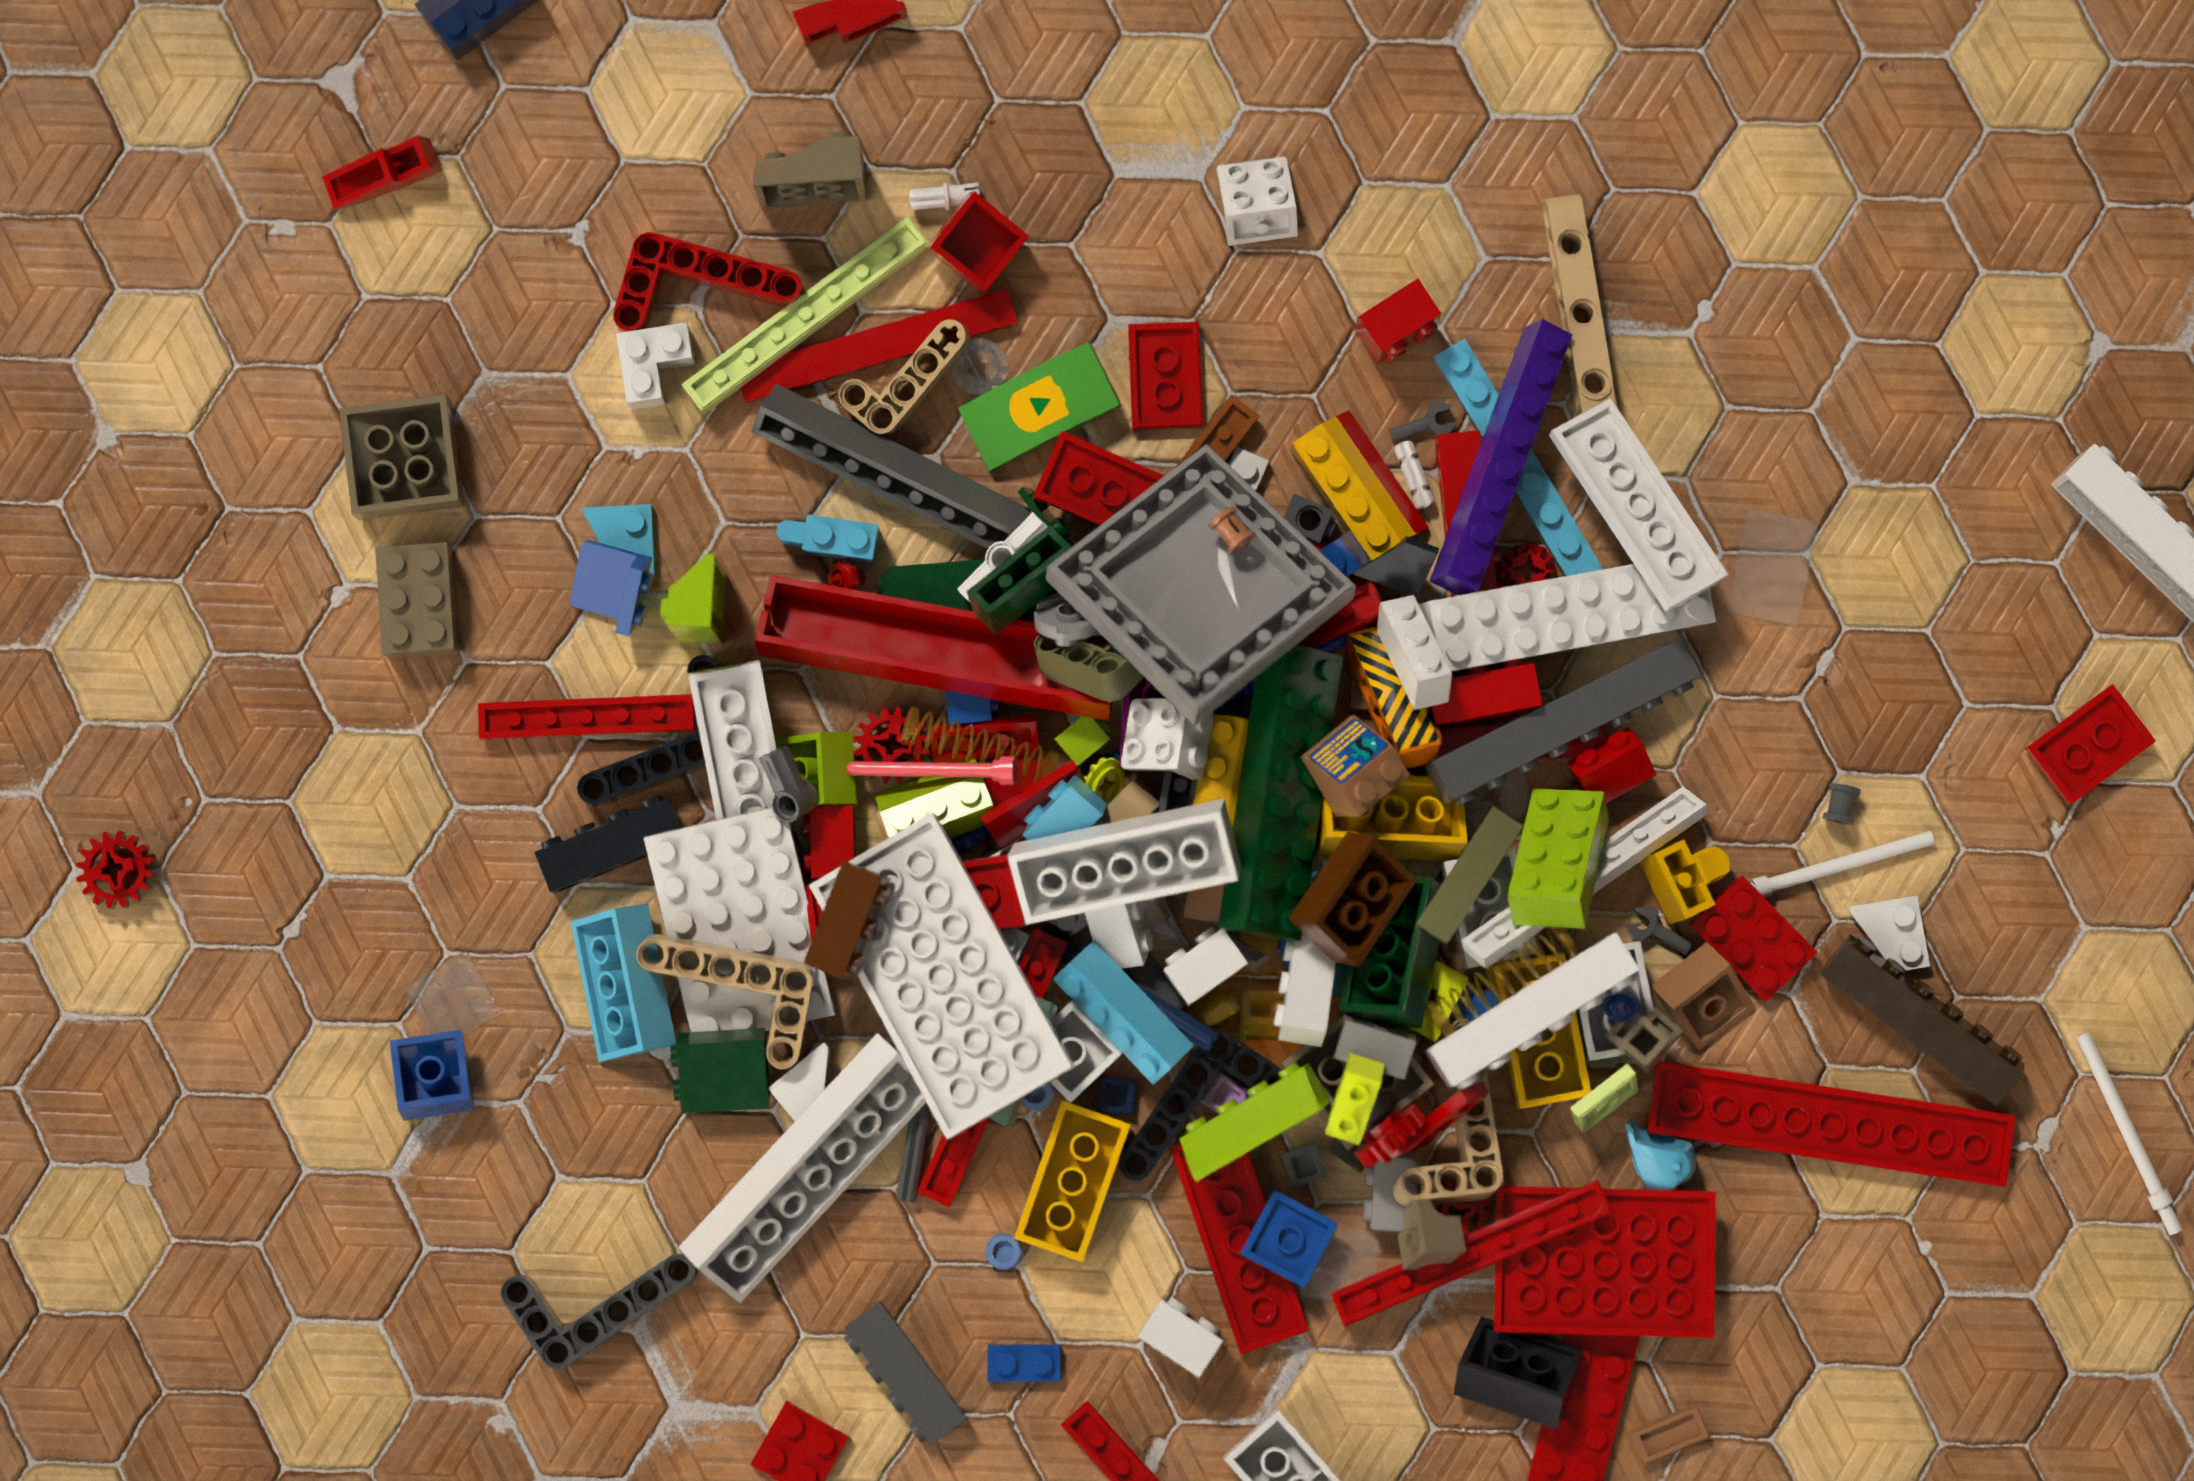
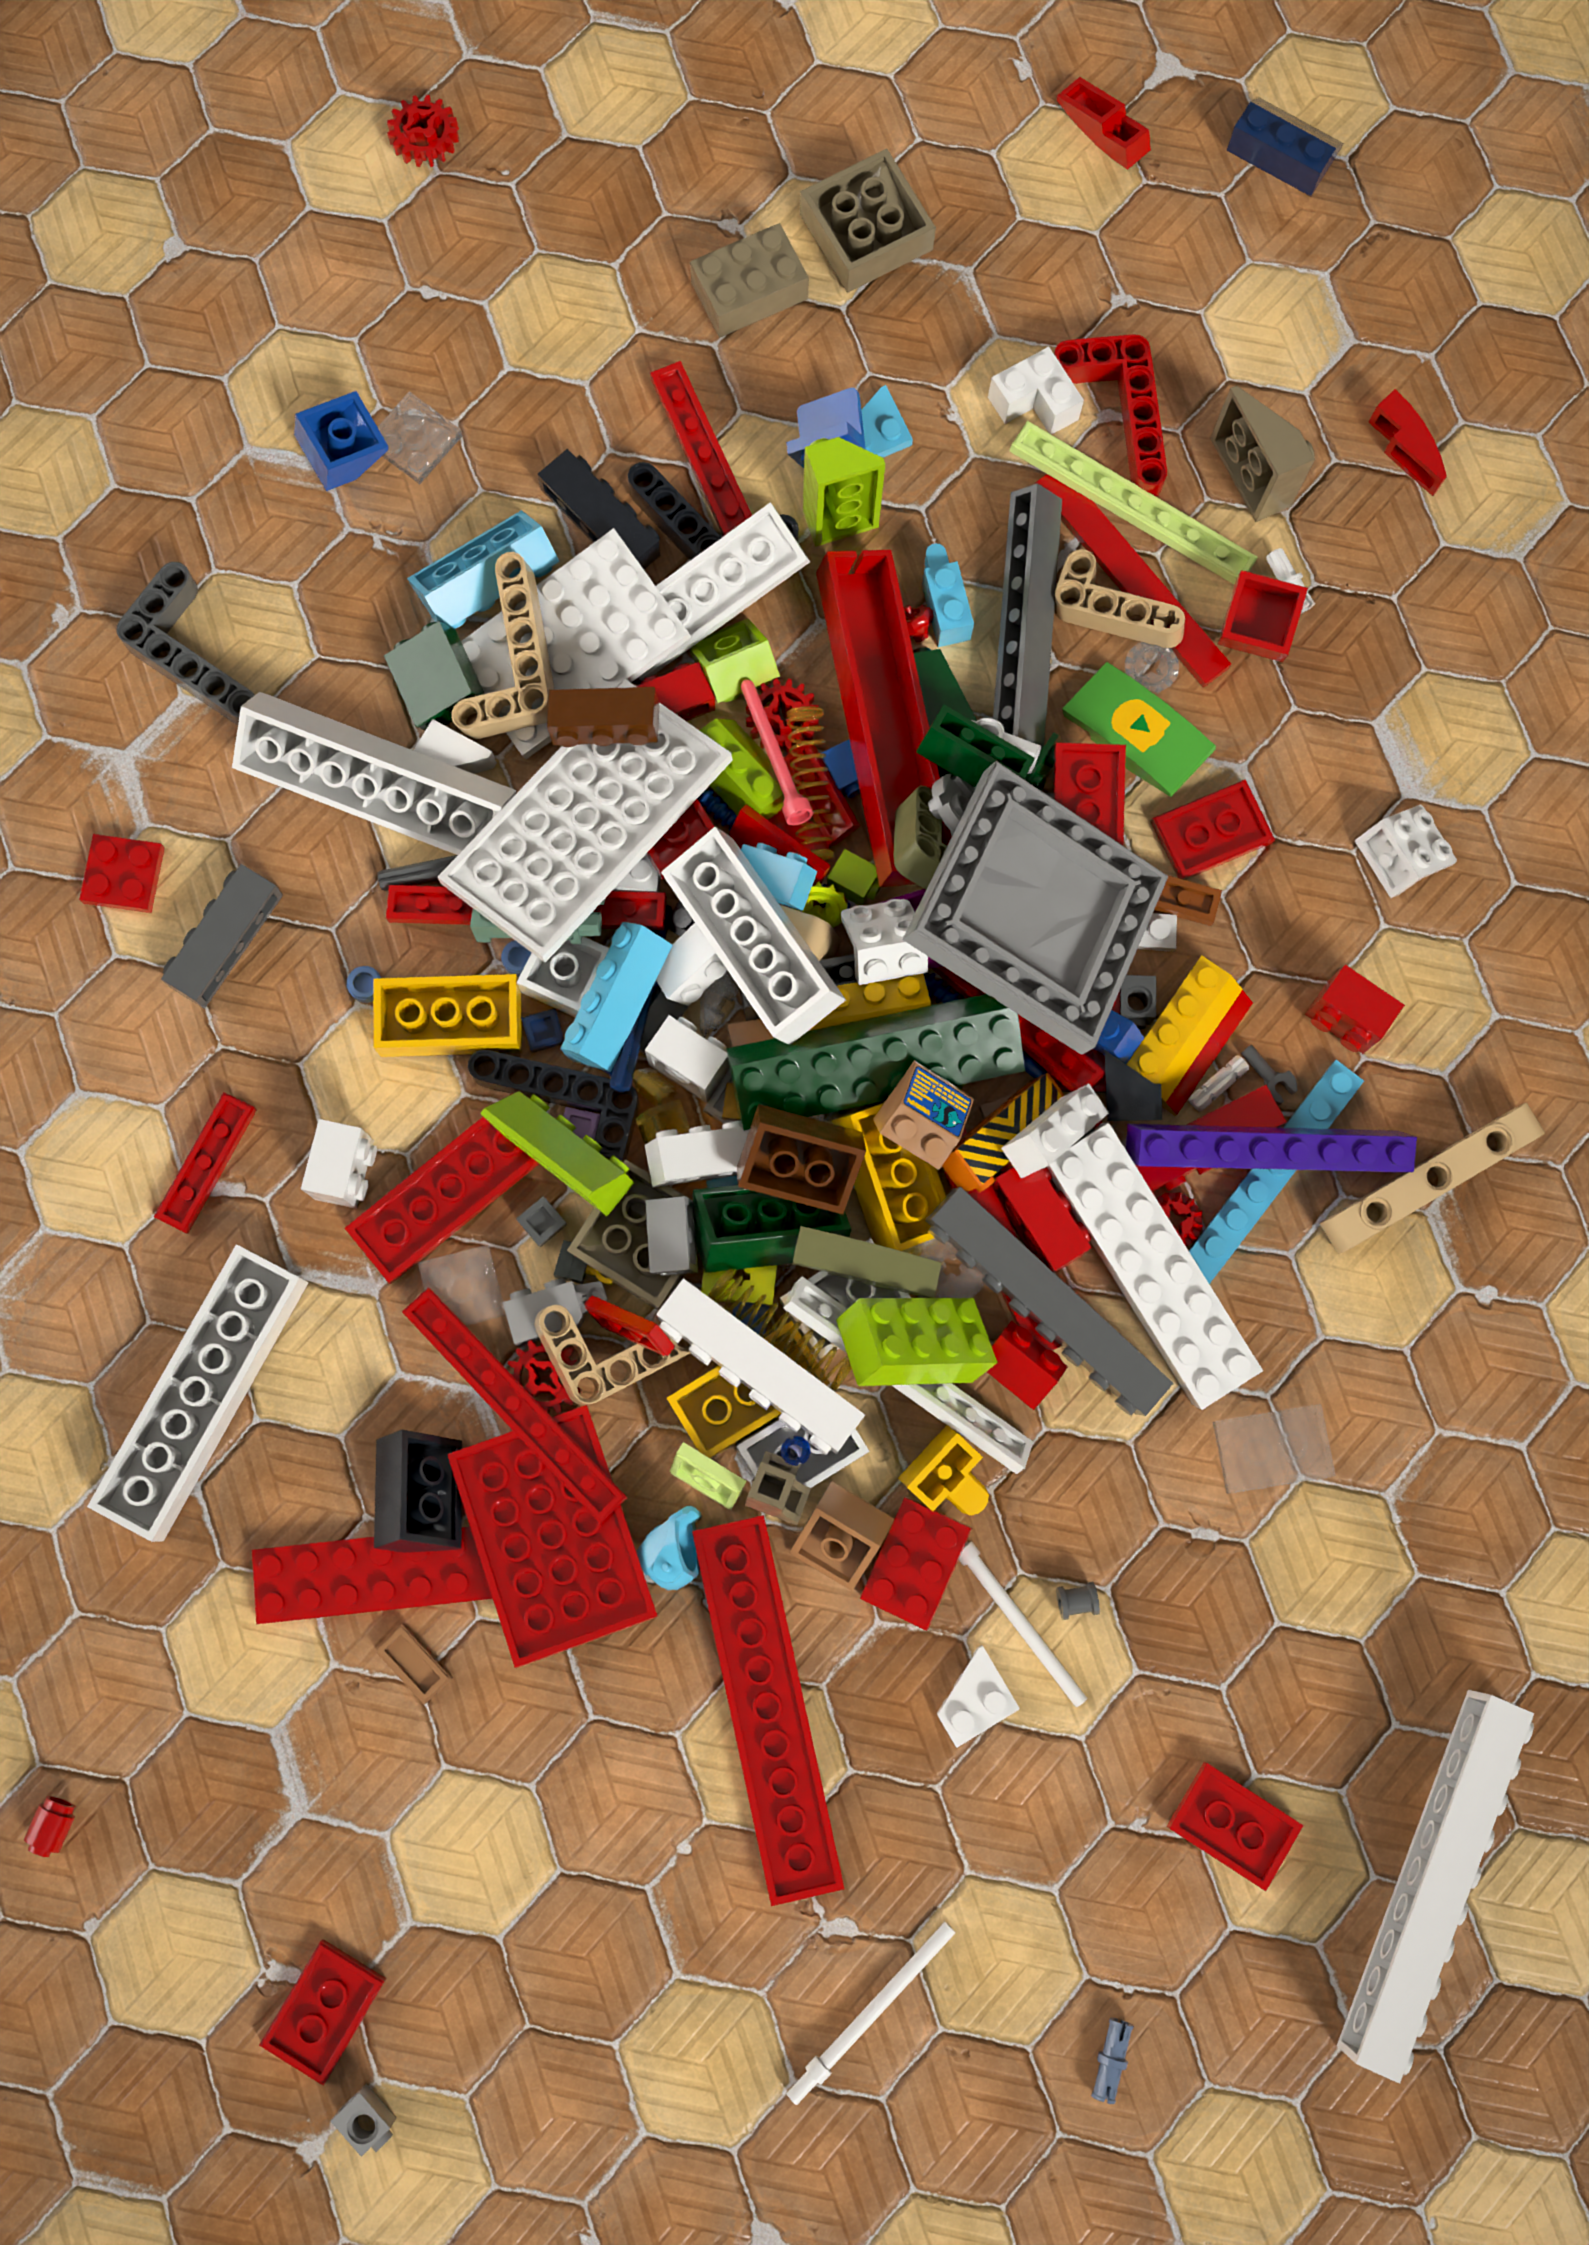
camera: 65 degrees right, 5 degrees down
dark grey piece [759,745,819,822] -> none
blue plate [987,1344,1060,1382] -> none
nougat bush [1208,506,1256,554] -> none
blue plate [1240,1189,1338,1288] -> none
neon yellow brick [1325,1053,1385,1145] -> none
red gear [1354,1104,1426,1168] -> none
dark tan brick [1398,1199,1466,1270] -> none
white plate [1549,398,1729,613] -> none
dark grey bar [1625,907,1693,955] -> none
dark brown brick [1821,934,2025,1106] -> none

